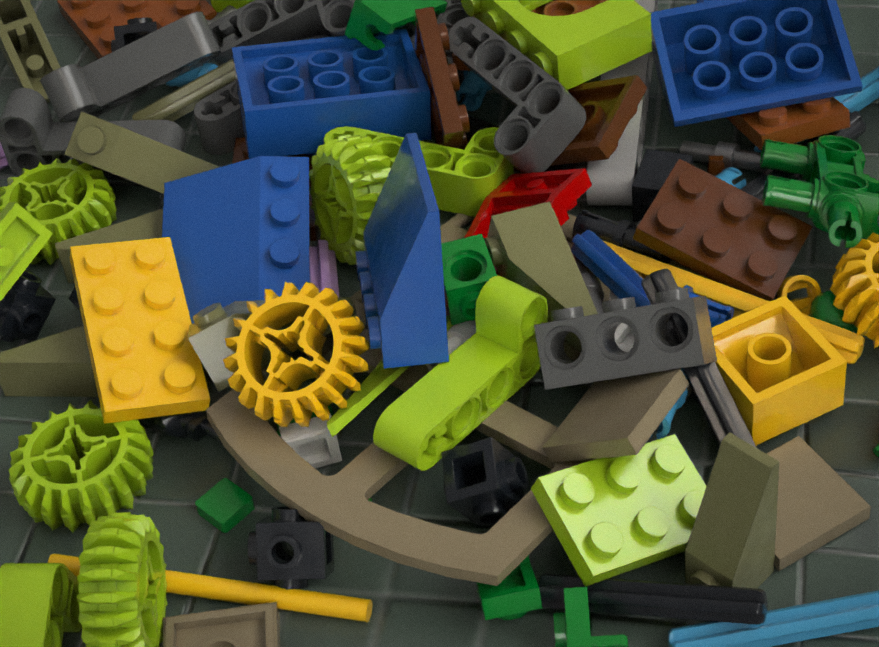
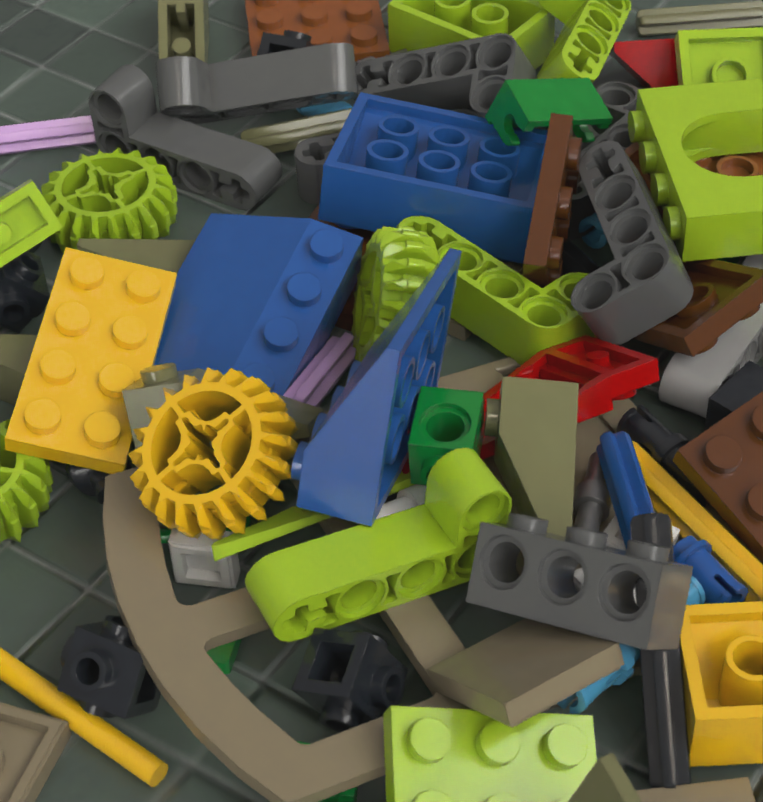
camera: 20 degrees right, 0 degrees up
olive slope [65,111,219,194] -> none
green piece [195,478,255,533] -> none

